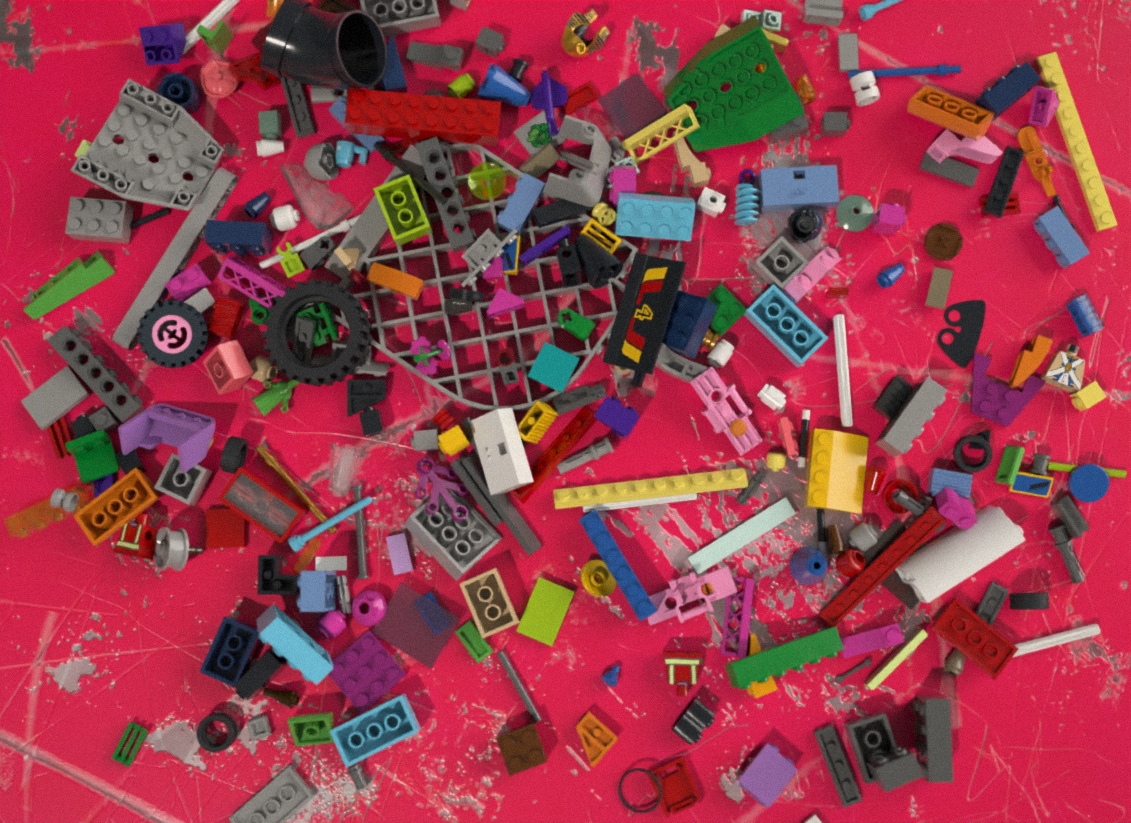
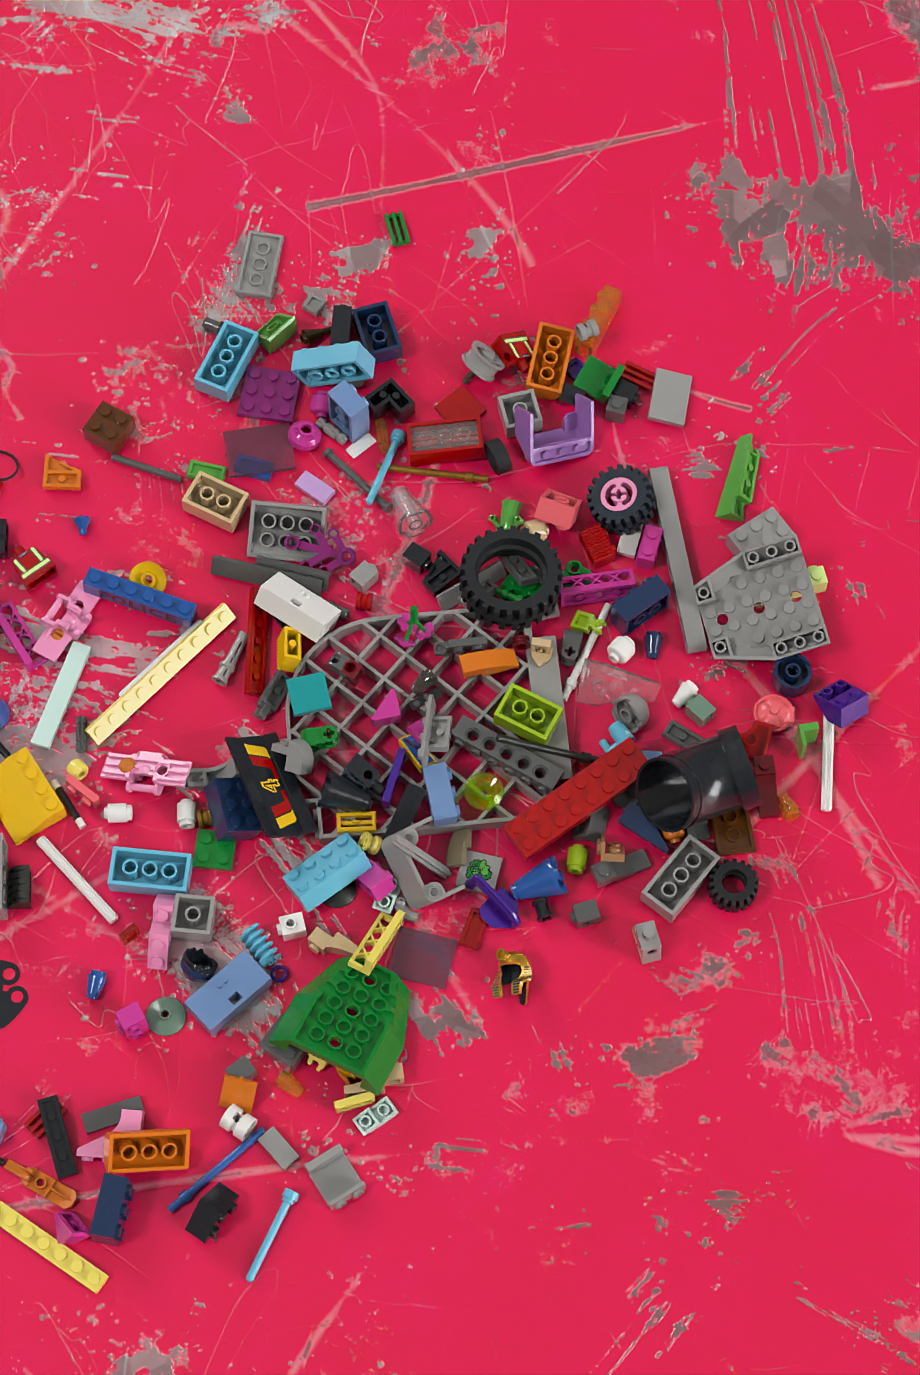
camera: 135 degrees right, 15 degrees down
dark grey brick [47,325,146,423] -> none
black tyre [196,713,237,752] -> none
yellow brick [437,425,470,456] -> none
lime tile [516,577,575,646] -> none
dark purple brick [594,396,640,440] -> none
reddish brown tile [923,223,963,262] -> none
dark tan slope [925,267,953,310] -> none
none -> black brick [185,1182,239,1243]
none -> orange piece [219,1074,258,1114]
none -> light grey brick [271,738,314,775]
none -> dark grey hinge [434,636,487,656]
none -> medium nougat bracket [597,833,625,862]

